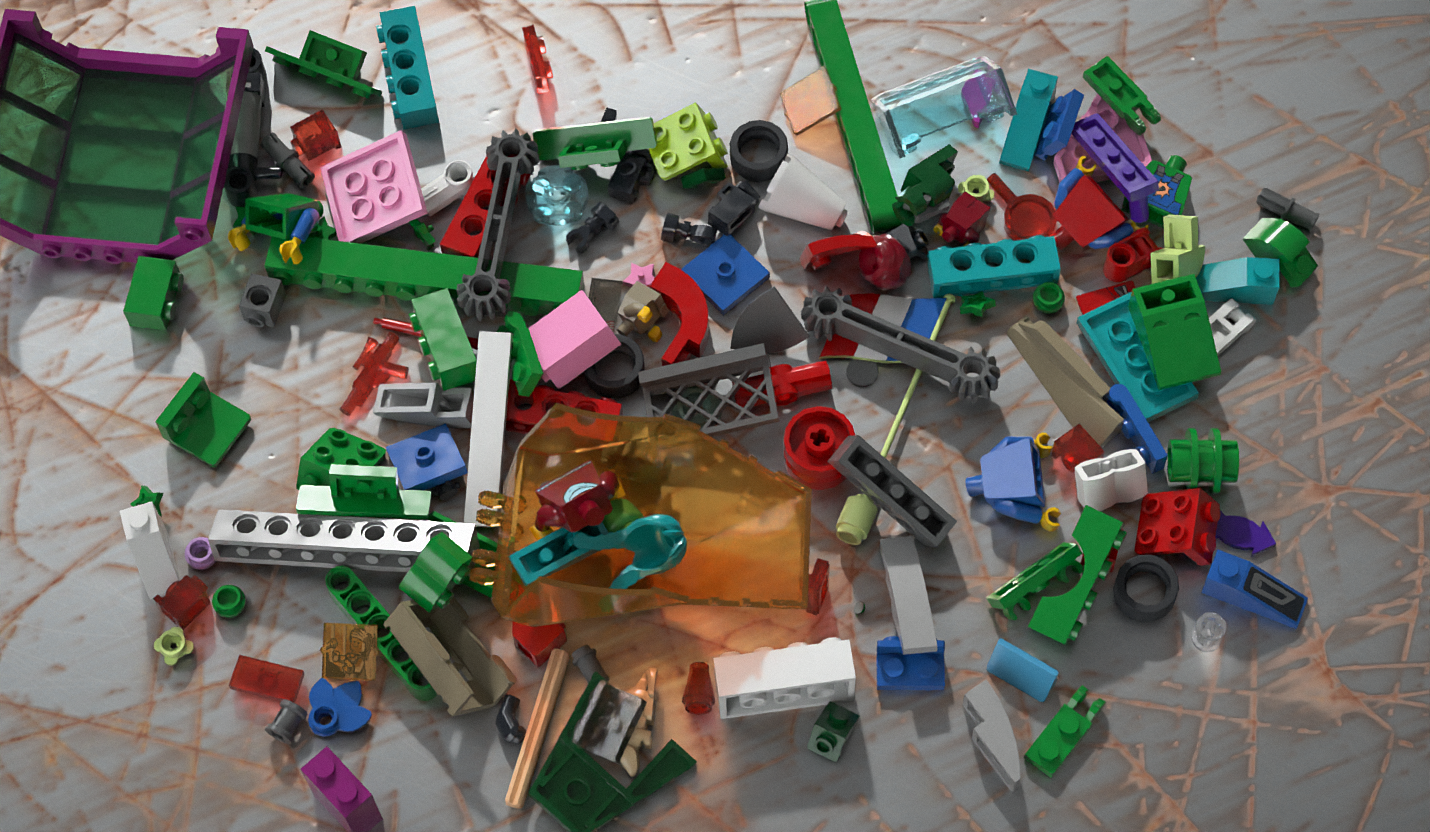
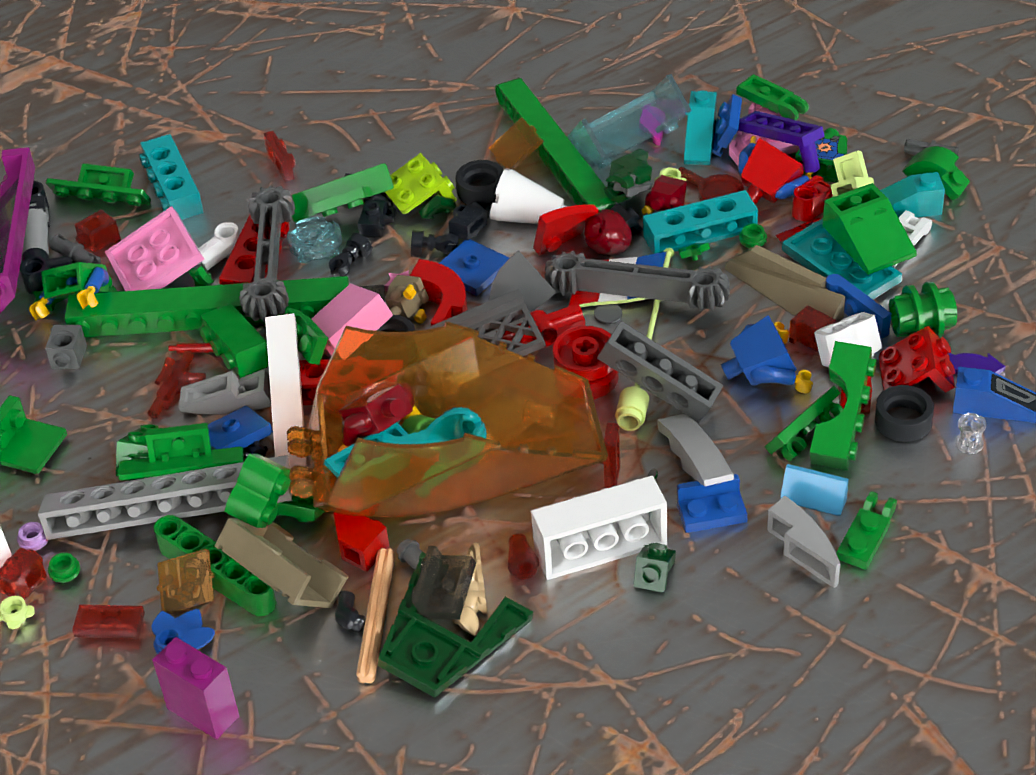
camera: 10 degrees left, 20 degrees down
dark grey bush [265,699,308,744] -> none

